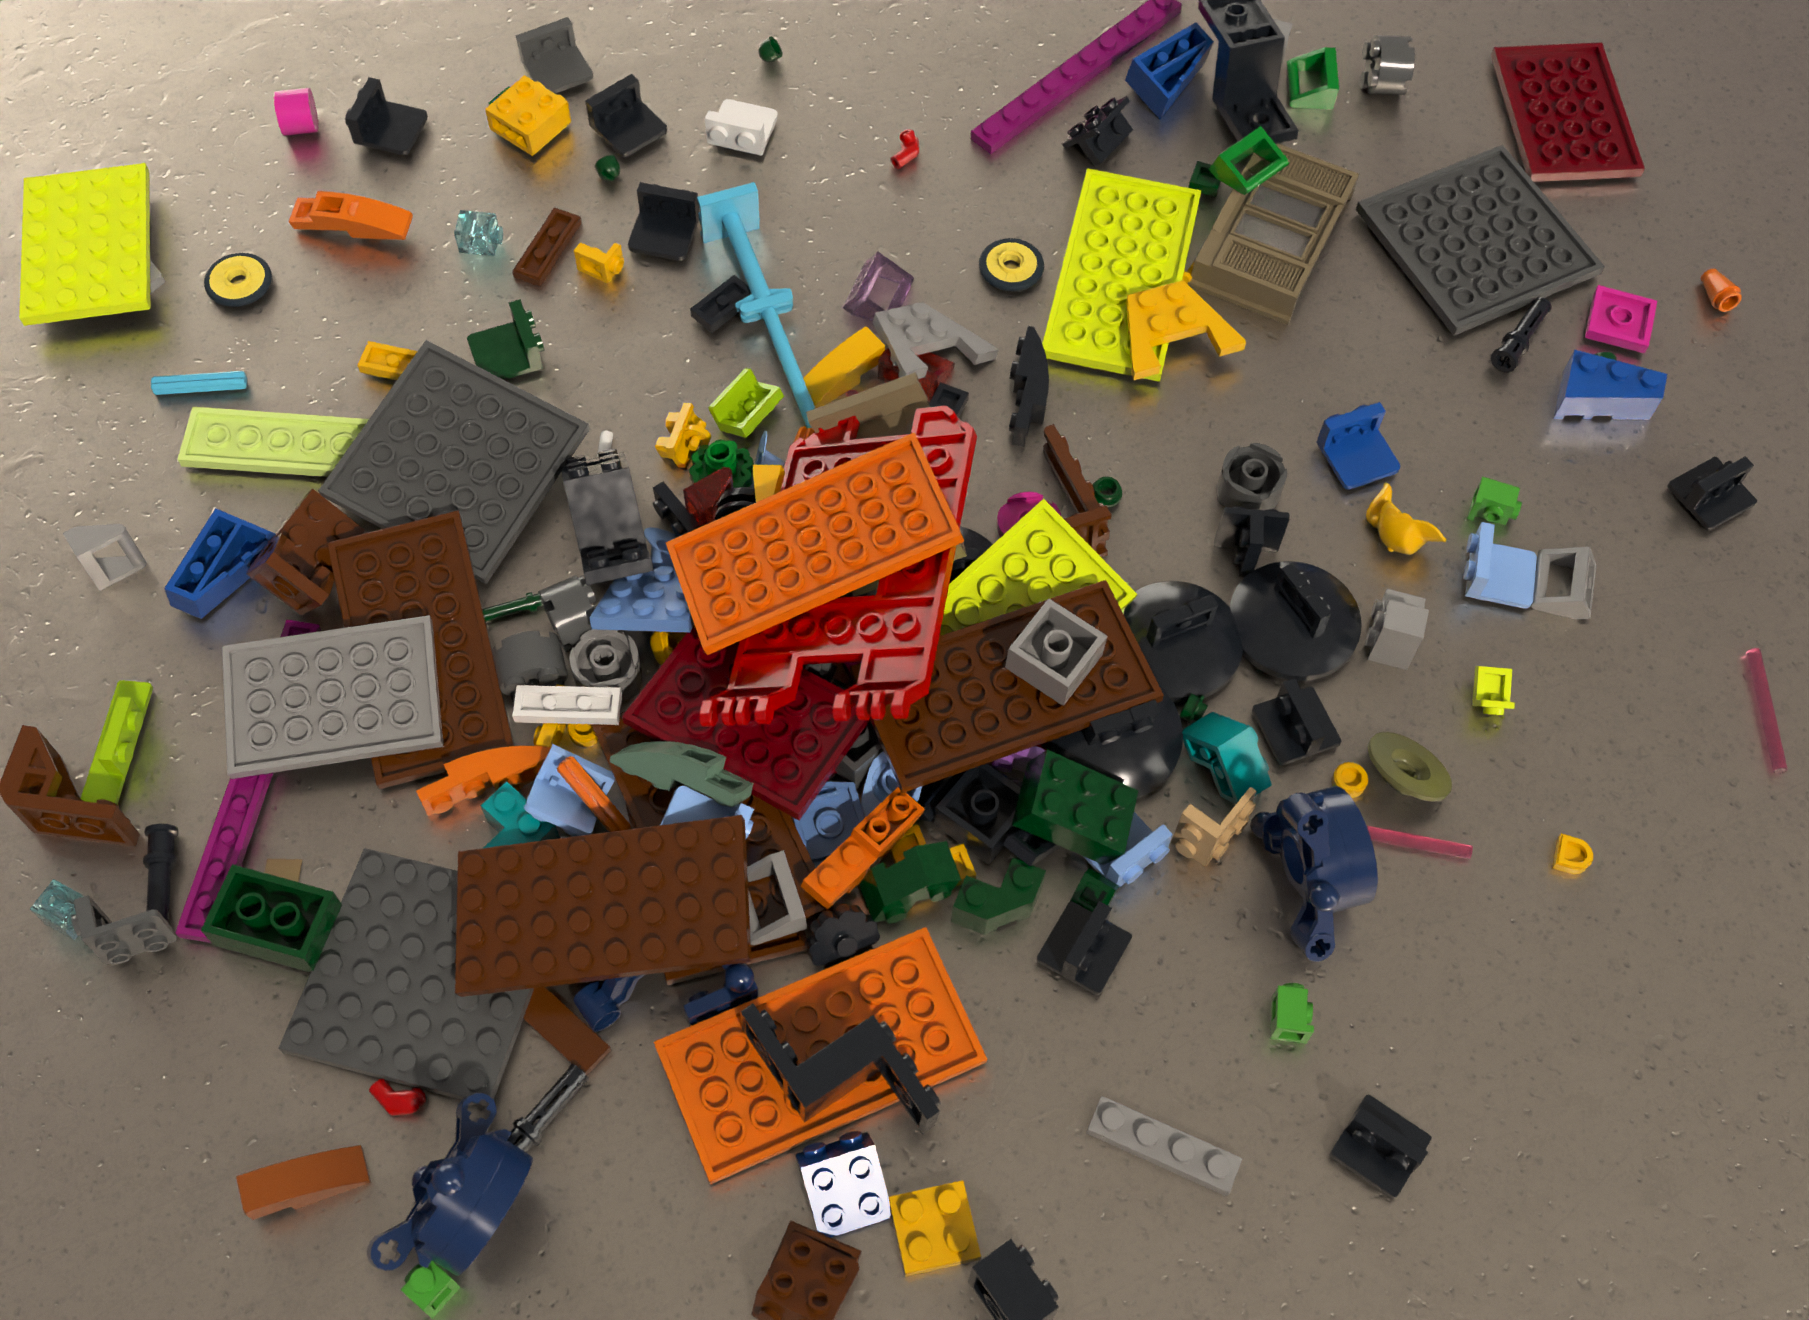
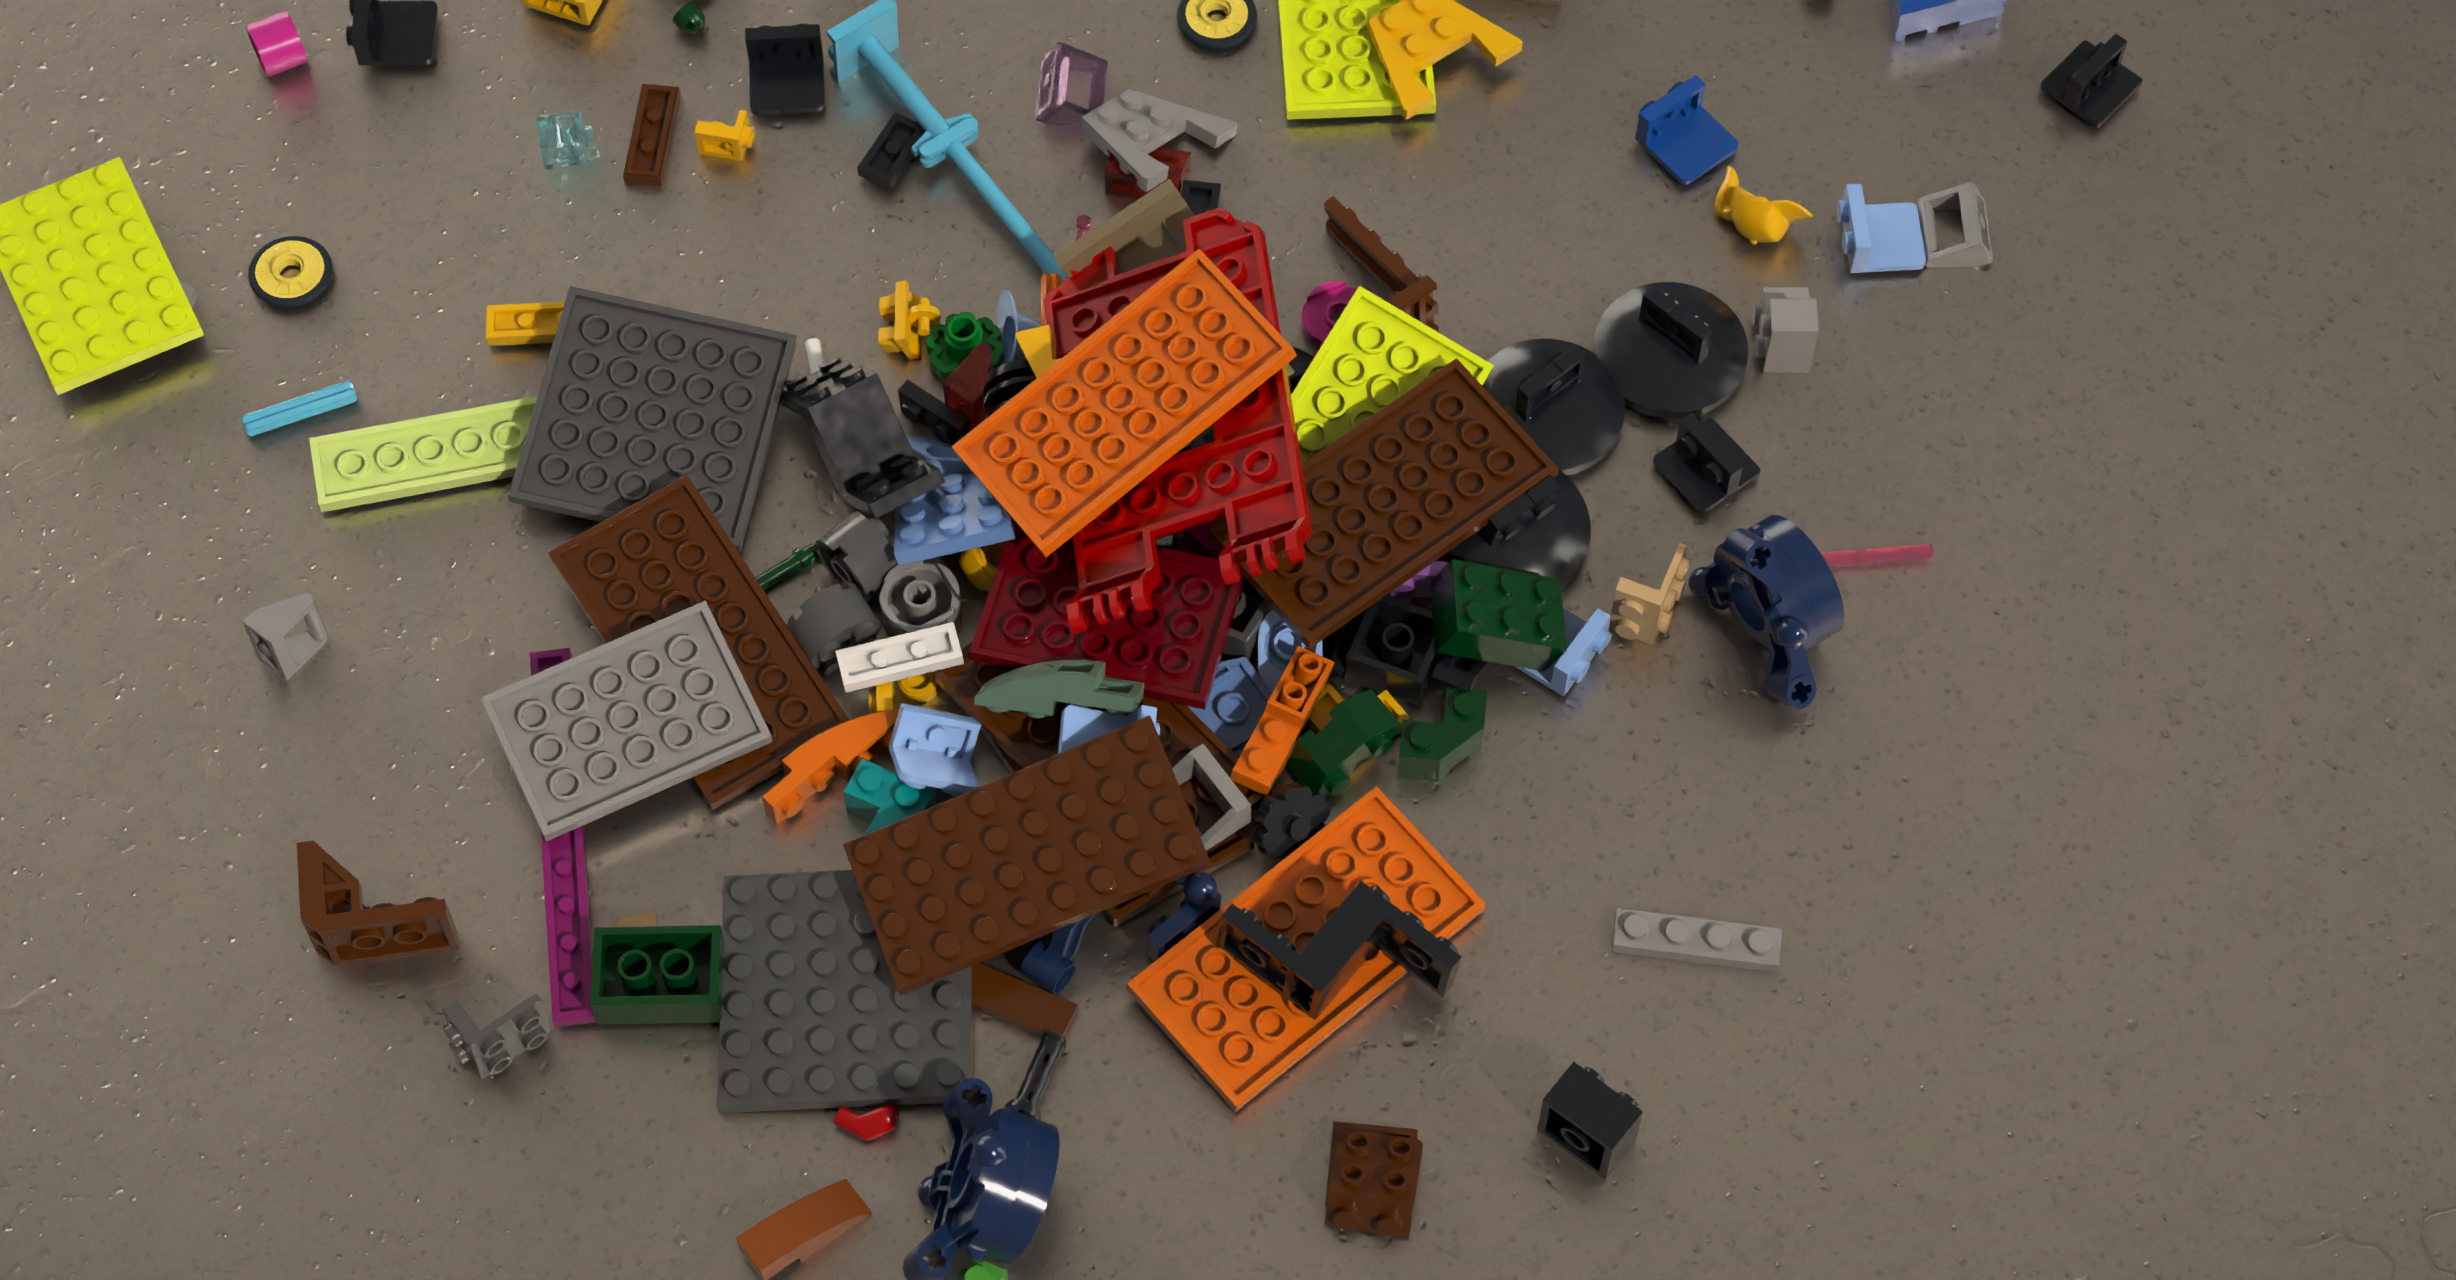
camera: 15 degrees left, 0 degrees up
clear light blue brick [30,879,84,941] -> none
lime bracket [80,680,153,804] -> none
black pin [143,824,179,924] -> none
blue wedge [164,508,276,619] -> none
reddish brown bracket [246,489,365,615] -> none
orange slope [288,191,413,240] -> none
dark green bracket [467,299,545,380] -> none
orange axle [557,756,631,832] -> none
lime bracket [709,368,784,438] -> none
bracket [795,1131,892,1237] -> none
yellow slope [803,326,885,408] -> none
yellow plate [889,1180,981,1277] -> none
light grey brick [1005,598,1108,706] -> none
black slope [1009,326,1049,447] -> none
black bracket [1037,901,1132,995] -> none
dark green plate [1070,868,1120,912] -> none
dark green plate [1092,476,1122,507] -> none
dark green plate [1179,693,1208,725] -> none
teal brick [1182,712,1272,804] -> none
black bracket [1214,506,1290,577] -> none
dark grey brick [1217,443,1288,510] -> none
bright green brick [1270,983,1314,1044] -> none
black bracket [1330,1095,1432,1199] -> none
yellow tile [1331,762,1368,798] -> none
olive hat [1367,732,1452,802] -> none
bright green brick [1467,476,1522,525] -> none
neon yellow bracket [1472,666,1515,715] -> none
yellow tile [1552,833,1593,874] -> none
clear pink bar [1747,648,1788,774] -> none

